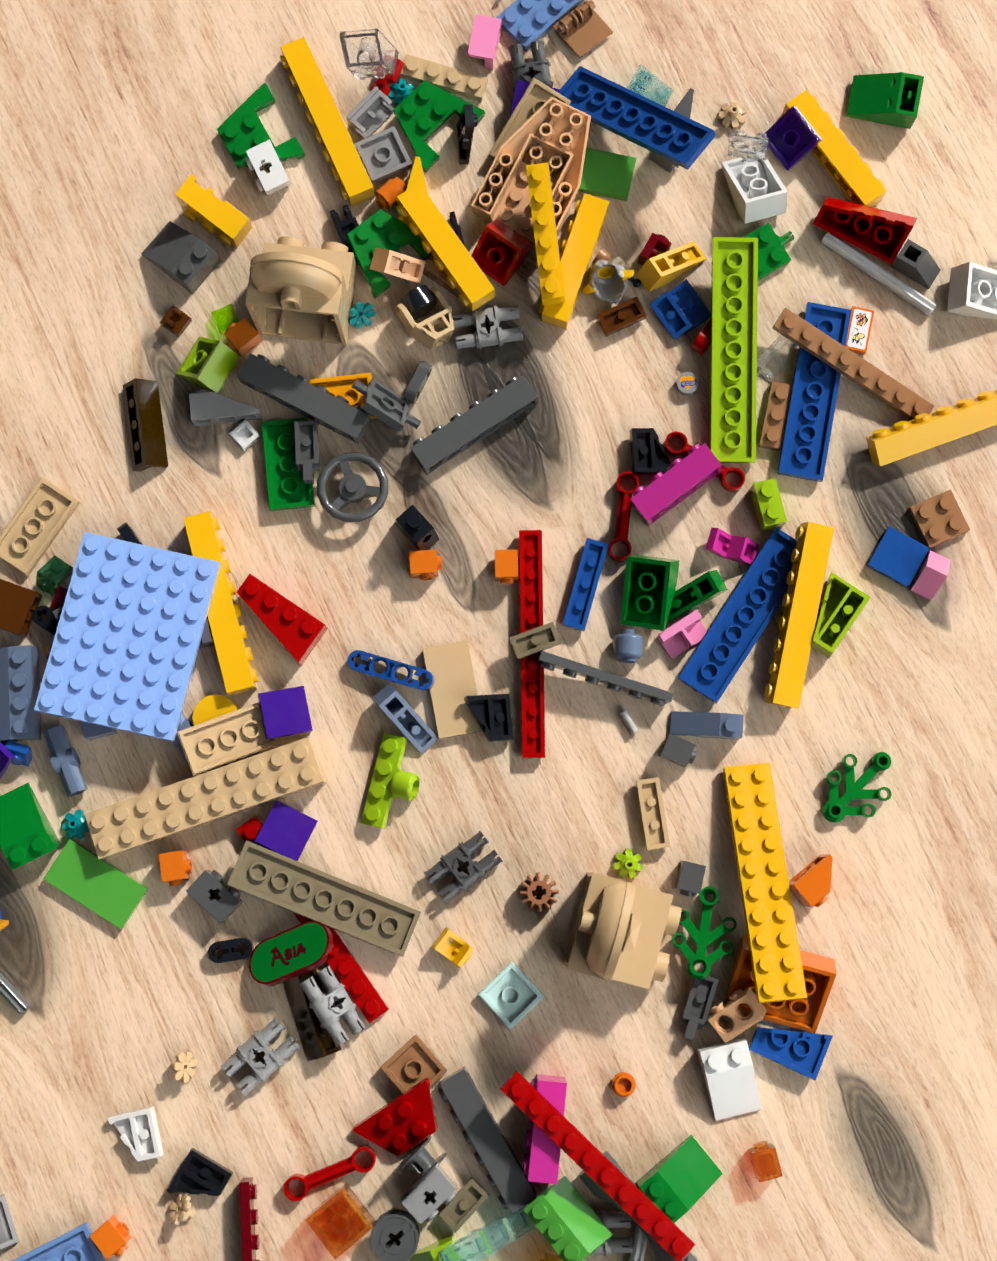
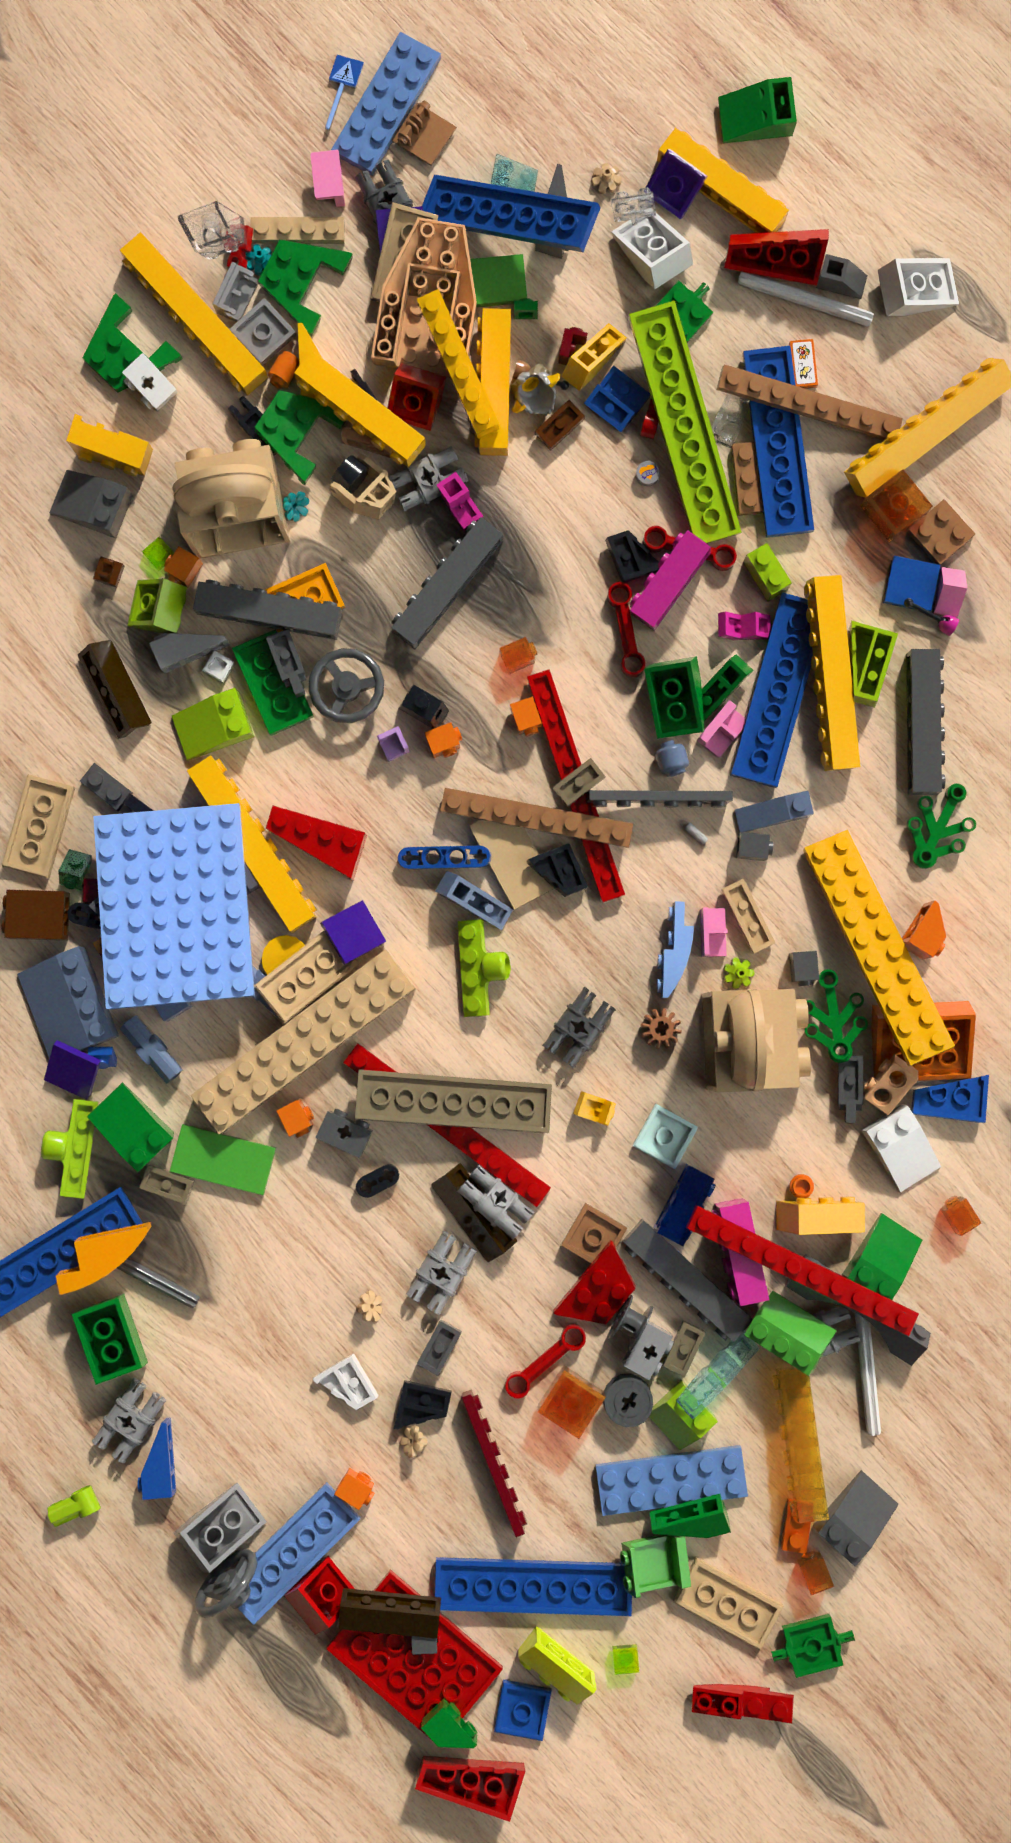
camera: 15 degrees left, 5 degrees up
teal plant [62,809,90,840] -> none
green tile [249,920,334,986] -> none
dark purple tile [254,800,318,861] -> none
dark grey plate [351,378,421,432] -> none
light nougat brick [370,247,426,284] -> none
dark grey beam [404,361,433,403] -> none
black wing [457,104,477,165] -> none
blue plate [562,538,609,632] -> none
none -> dark grey plate [80,763,133,812]
none -> dark tan plate [139,1165,194,1204]
none -> lime slope [172,688,255,761]
none -> lavender panel [377,726,410,762]
none -> dark grey plate [417,1320,462,1376]
none -> dark pink slope [436,472,483,532]
none -> medium nougat plate [440,788,633,848]
none -> clear orange brick [499,637,538,674]
none -> green plate [514,298,538,319]
none -> clear blue wedge [653,1163,716,1247]
none -> light blue slope [657,901,694,998]
none -> bright pink panel [700,907,728,957]
none -> yellow wedge [776,1196,865,1235]
none -> clear orange brick [860,469,933,543]
none -> hinge [904,598,959,636]
none -> dark grey brick [906,649,946,795]

